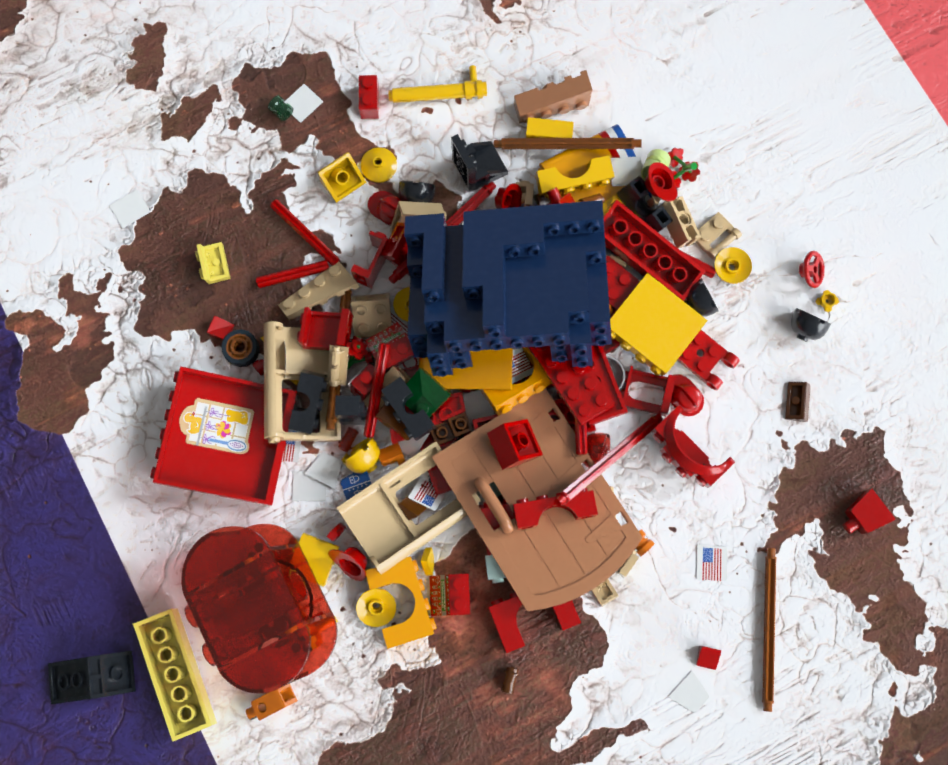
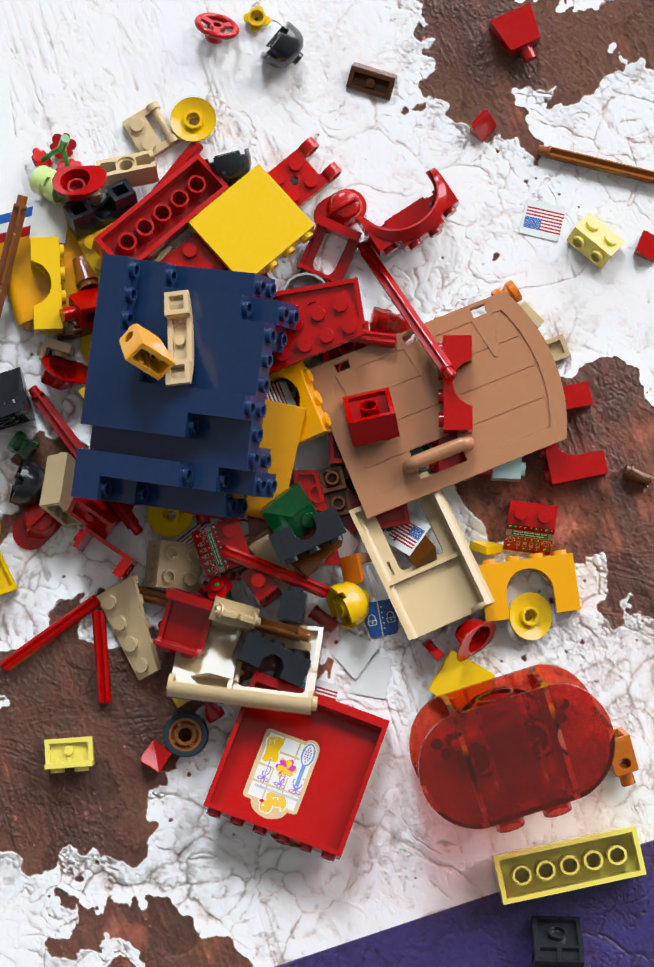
camera: 75 degrees left, 5 degrees up
none -> clear green wheel [7,430,40,460]
none -> light orange torso [119,323,175,381]
none -> tan slope [164,290,194,387]
none -> red slope [470,109,496,142]
none -> light yellow bracket [566,213,625,269]

